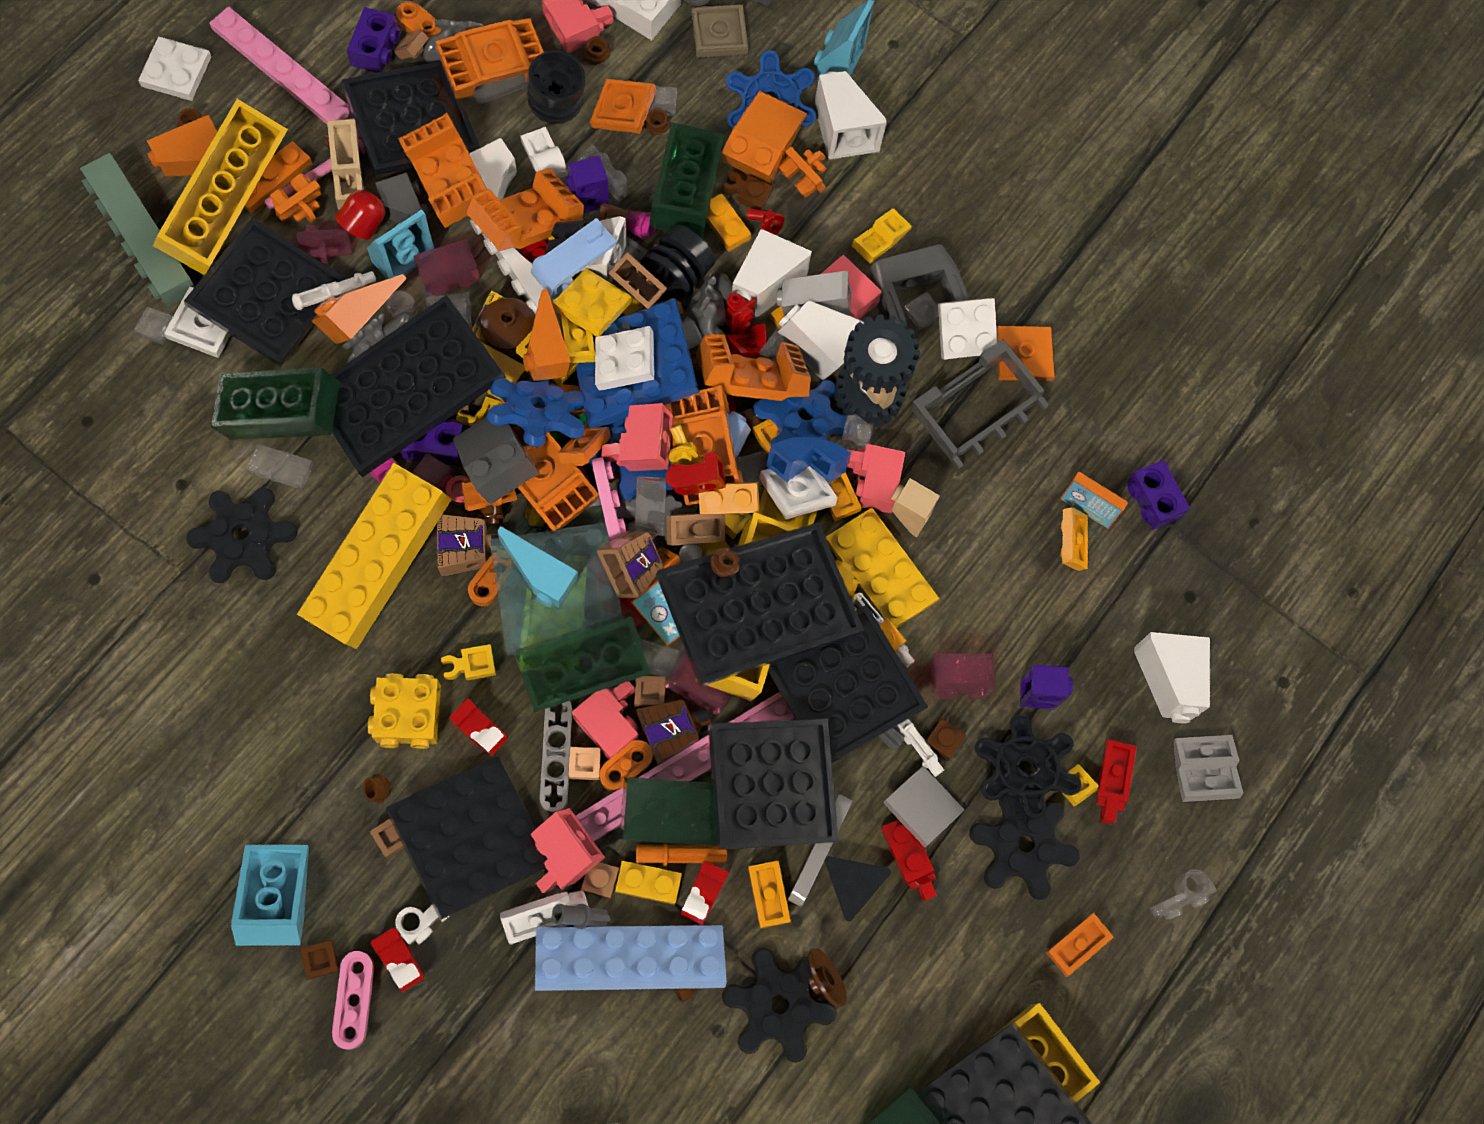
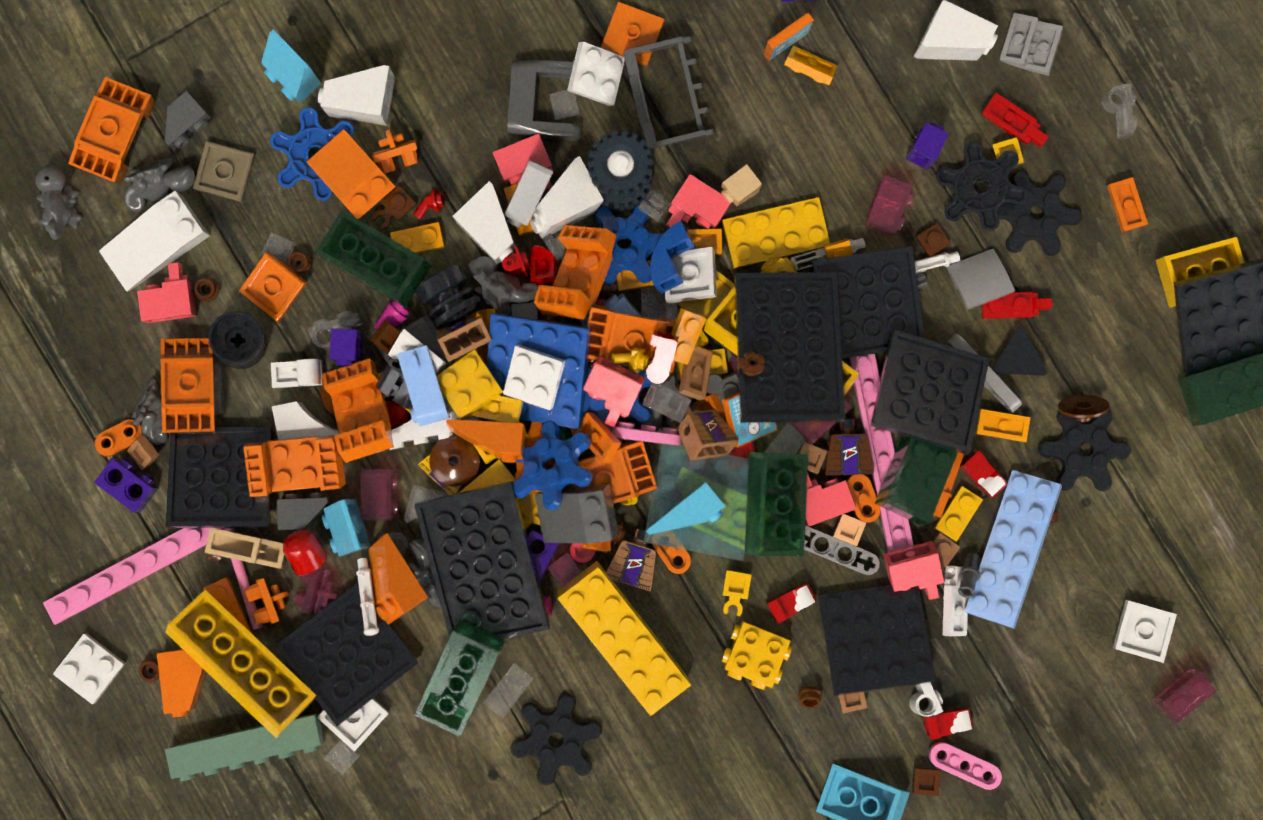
camera: 65 degrees left, 15 degrees up
yellow slope [852,208,912,264] -> none

